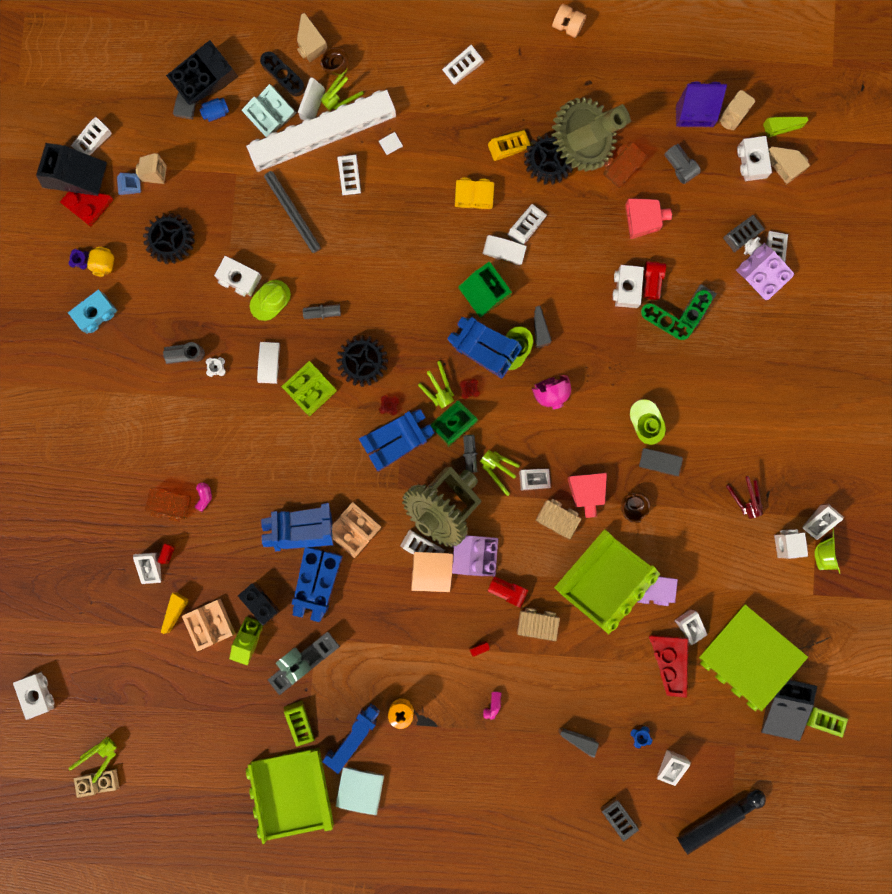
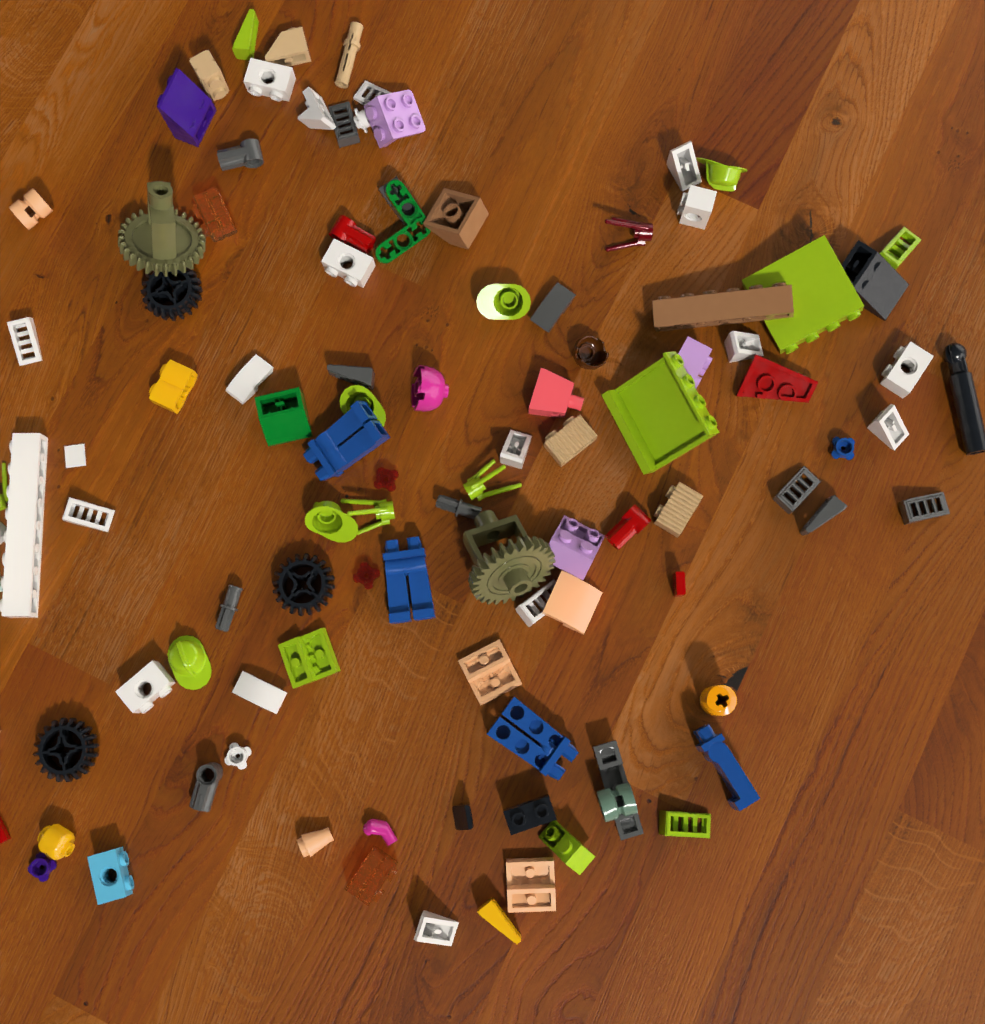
camera: 60 degrees left, 5 degrees down
red tile [157,544,175,564] -> none
lime panel [246,748,334,844] -> none
blue hips [261,503,333,551] -> none
dark grey axle [264,171,321,253] -> none
light aqua slope [336,767,384,815] -> none
green slope [430,400,478,447] -> none
dark pink arm [483,692,501,720] -> none
yellow slope [488,130,531,161] -> none
white slope [508,204,547,245] -> none
coral torso [625,199,672,239] -> none
none -> light nougat cone [296,827,334,857]
none -> white slope [298,87,336,130]
none -> lime piece [304,500,358,543]
none -> tan pin [335,22,364,89]
none -> medium nougat slope [423,188,489,249]
none -> black slope [452,803,474,830]
none -> medium nougat brick [652,283,794,332]
none -> dark grey slope [772,466,821,514]
none -> white brick [880,341,934,398]

